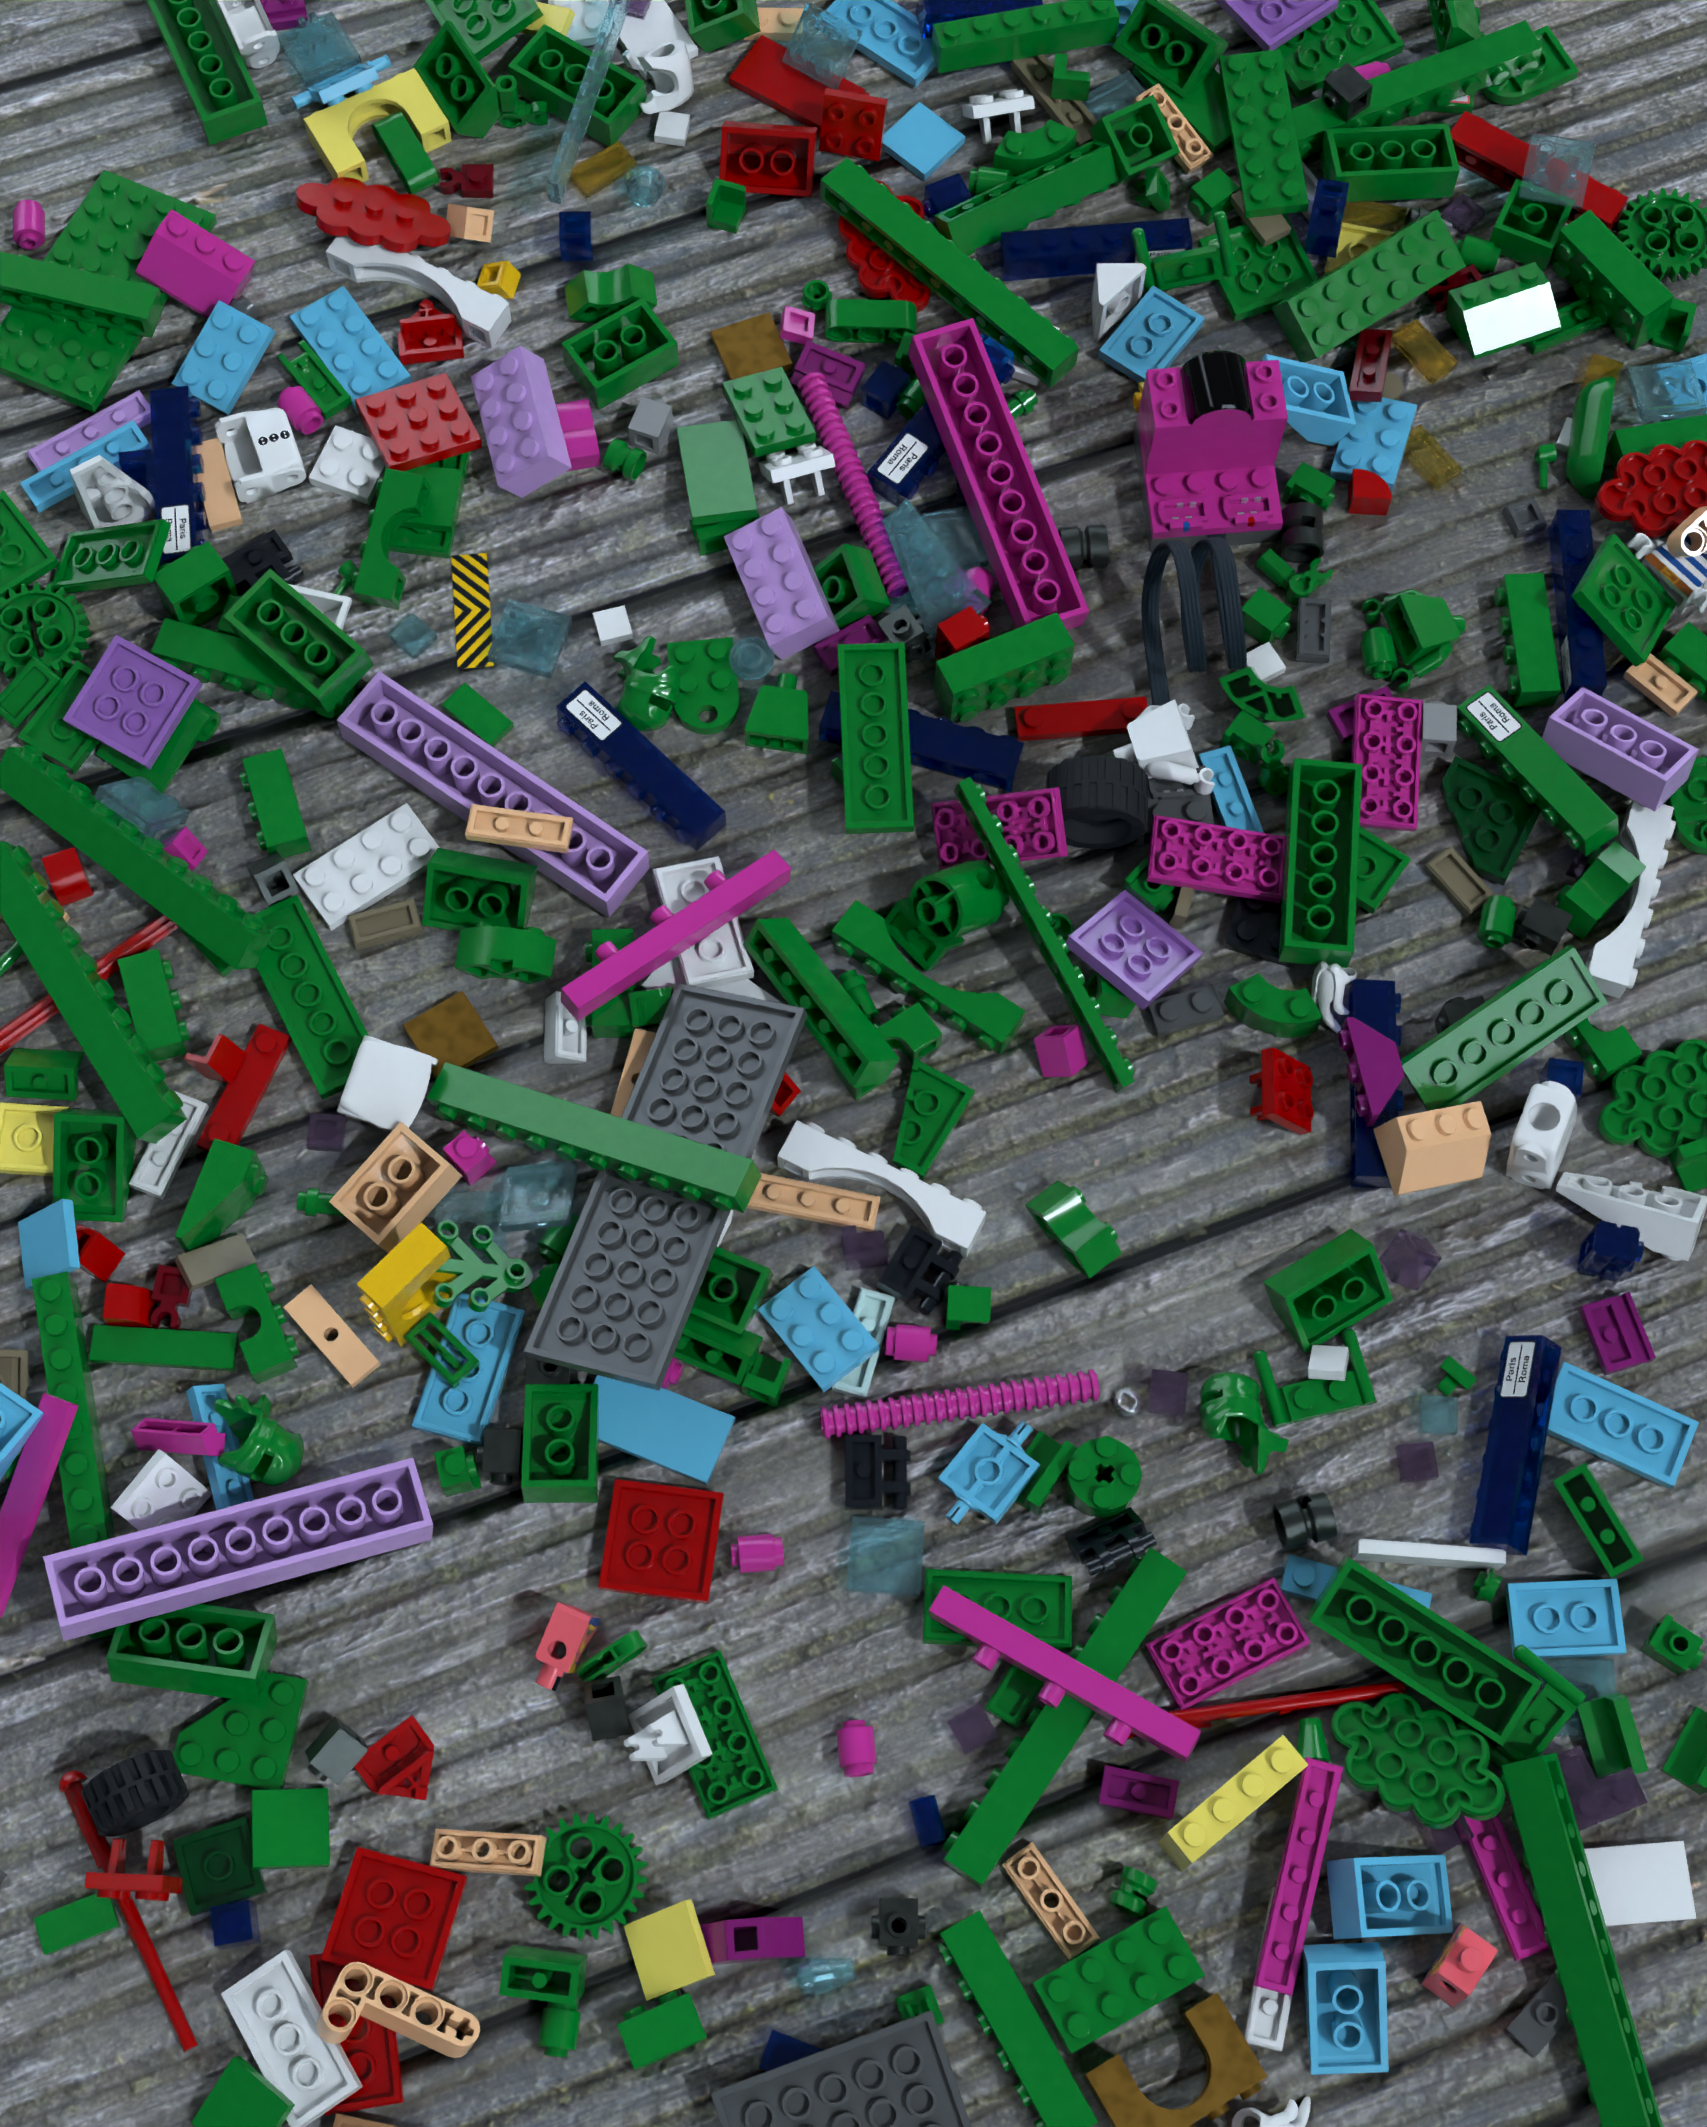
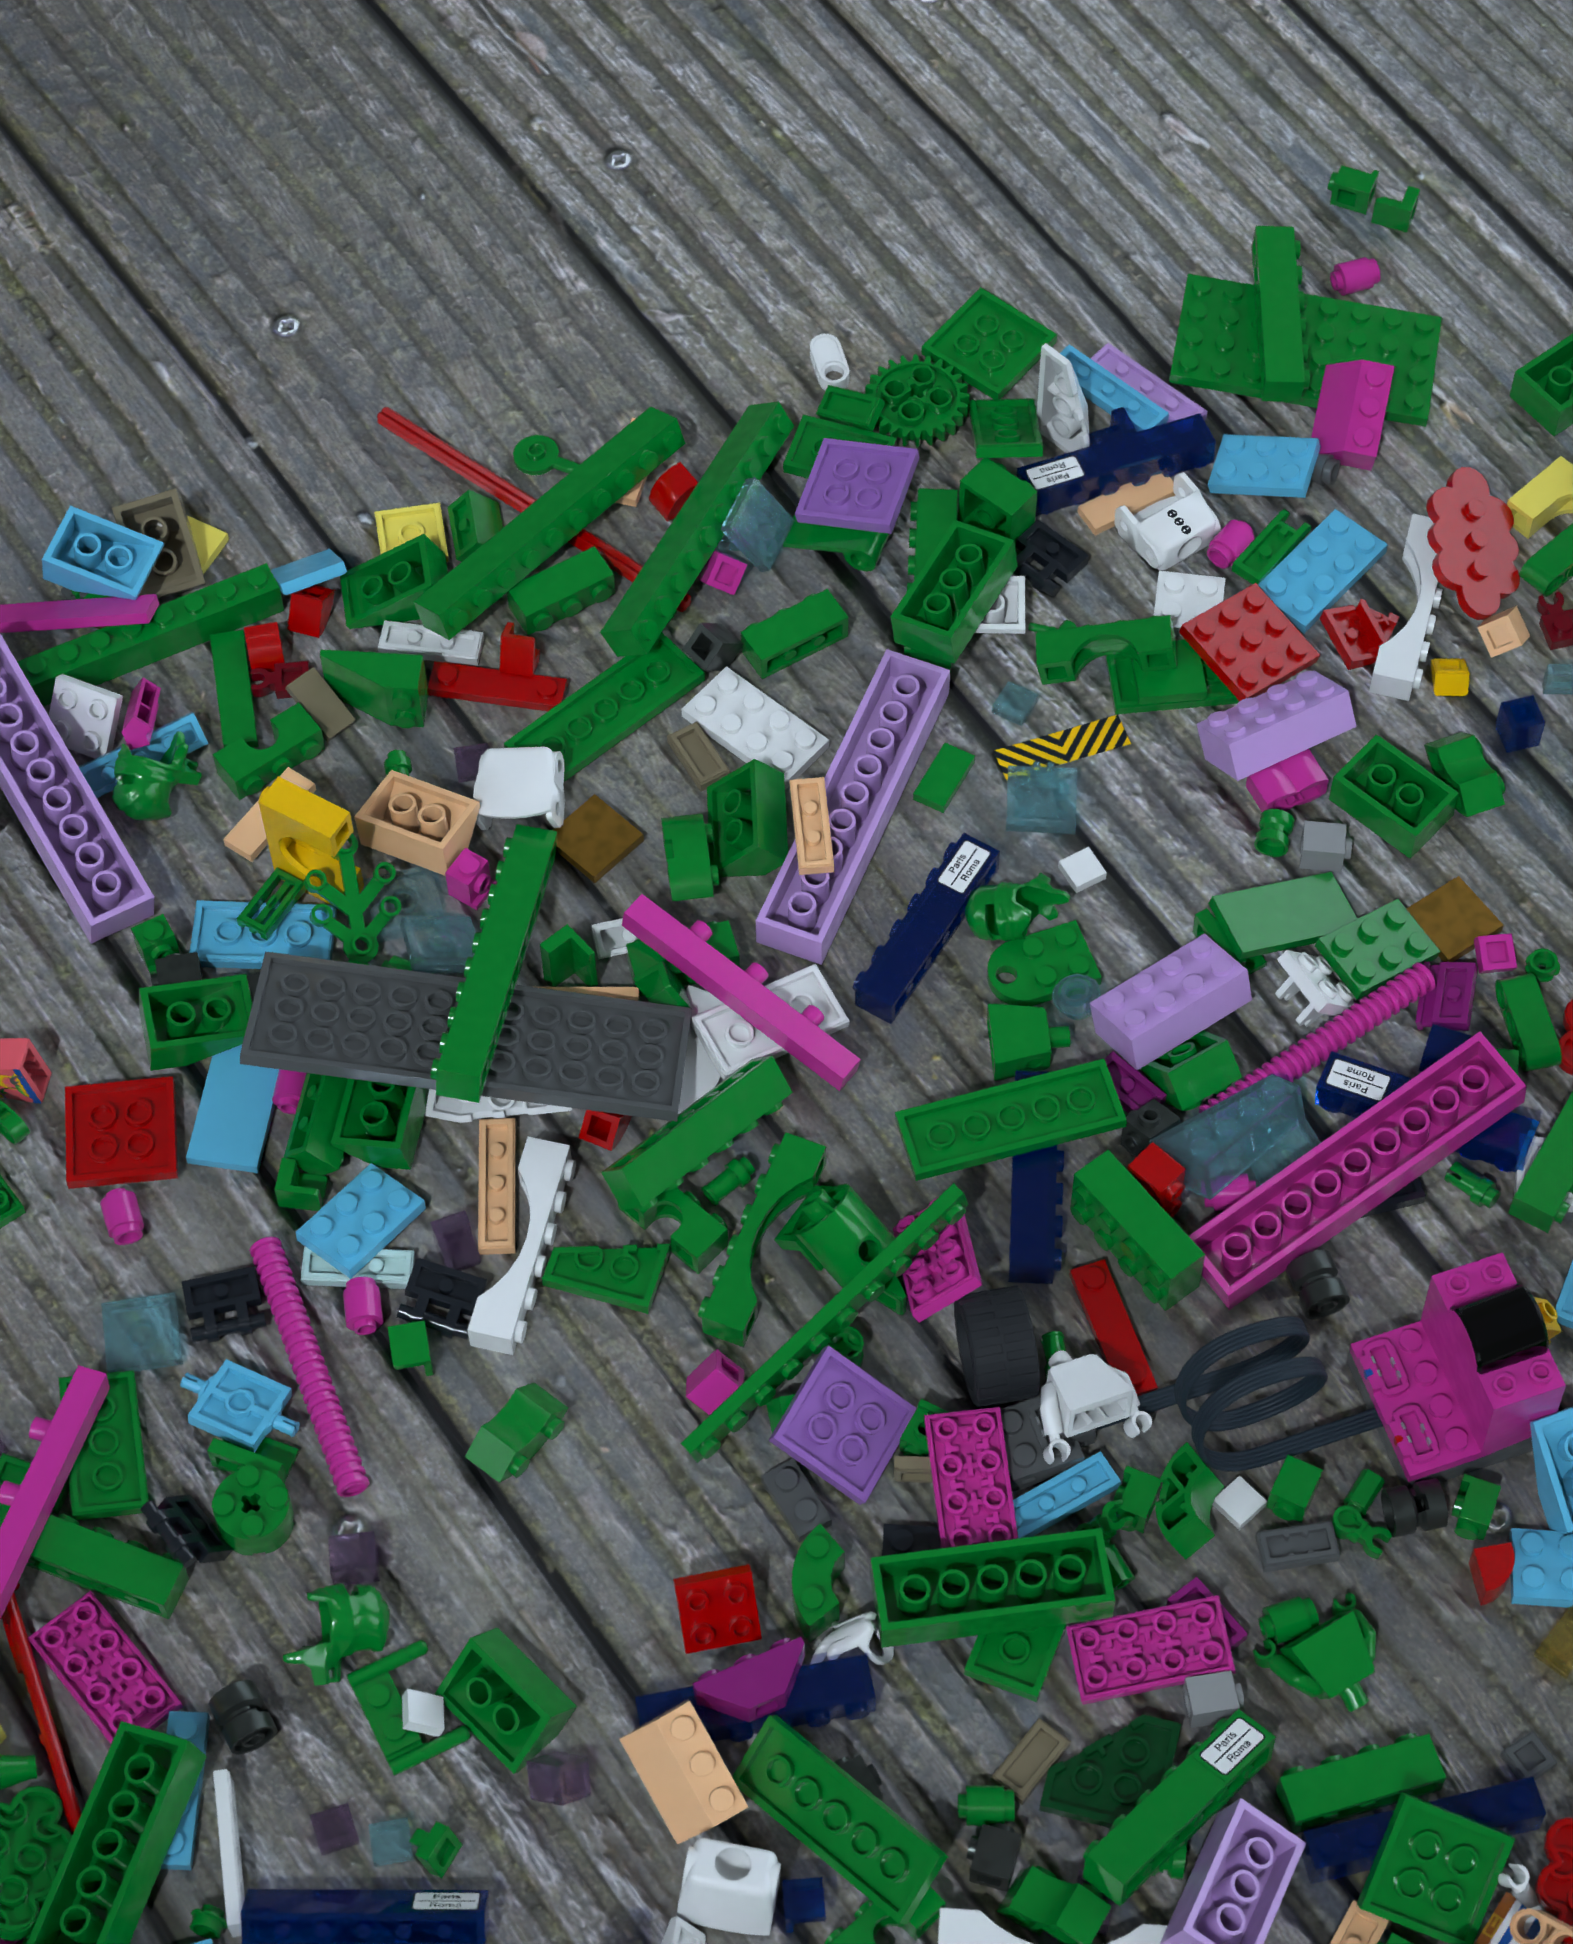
camera: 80 degrees right, 10 degrees down
none -> green panel [540,924,598,987]

